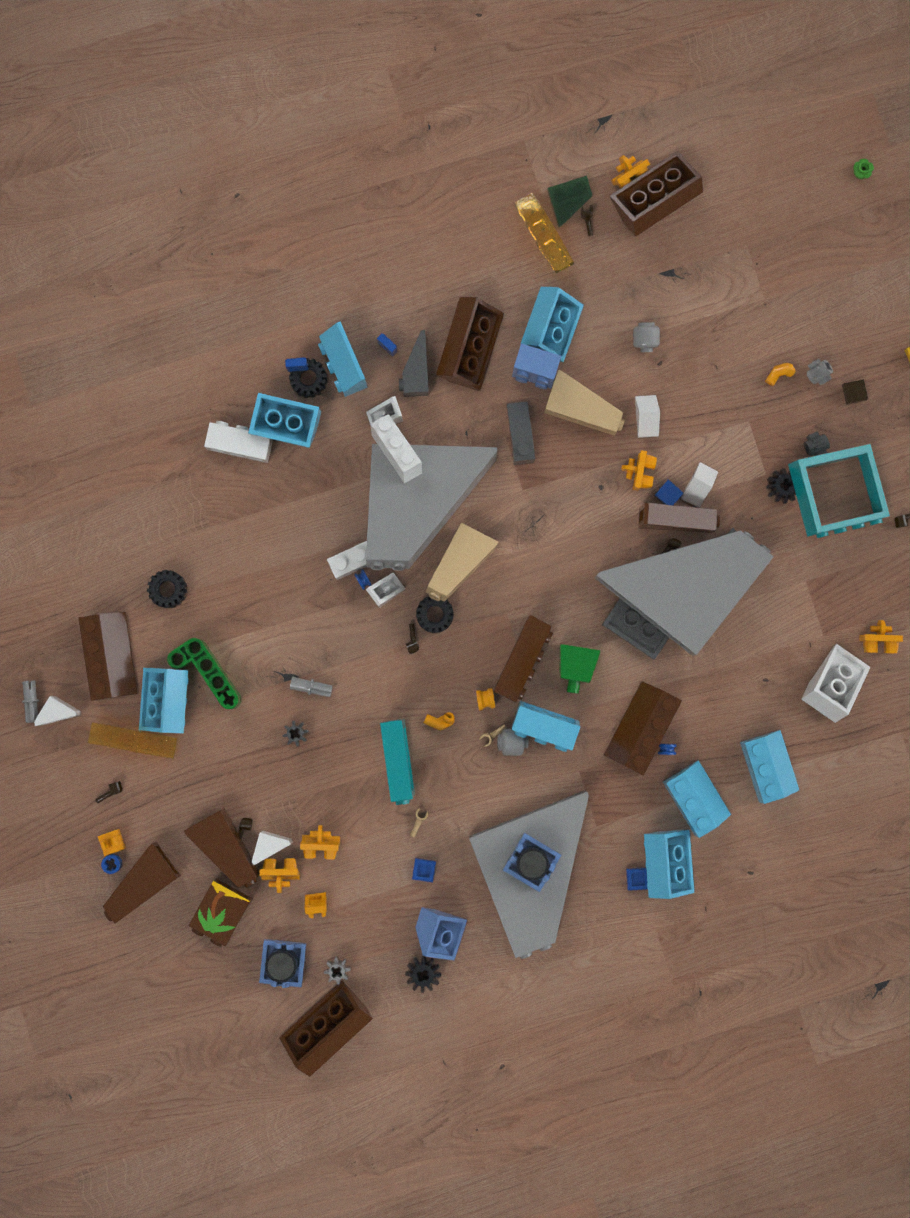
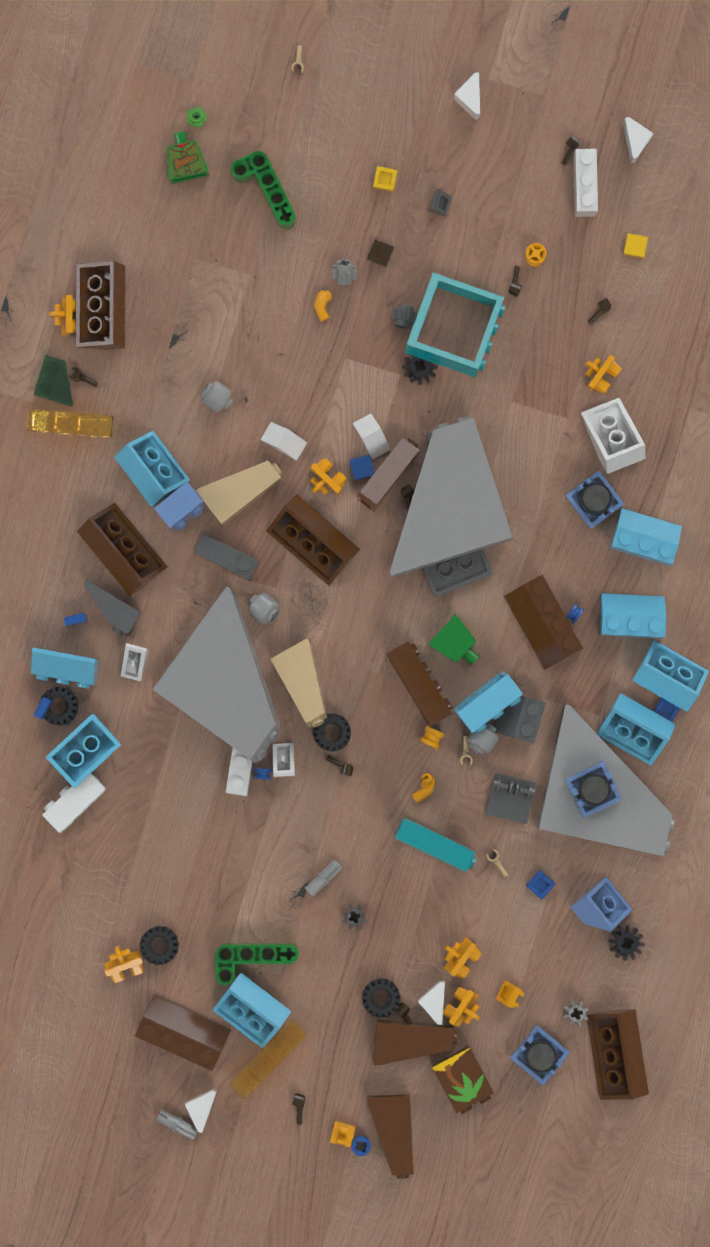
camera: 55 degrees left, 0 degrees up
white brick [371,414,422,483] -> none
none -> light orange hips [104,945,143,983]
none -> green torso [167,131,209,184]
none -> green beam [230,151,296,230]
none -> light grey head [249,593,280,624]
none -> reddish brown slope [266,495,360,586]
none -> black tyre [362,978,400,1018]
none -> dark grey hinge [486,773,536,824]
none -> dark grey slope [493,695,546,744]
none -> piece [565,471,624,530]
none -> medium azure slope [597,693,676,766]

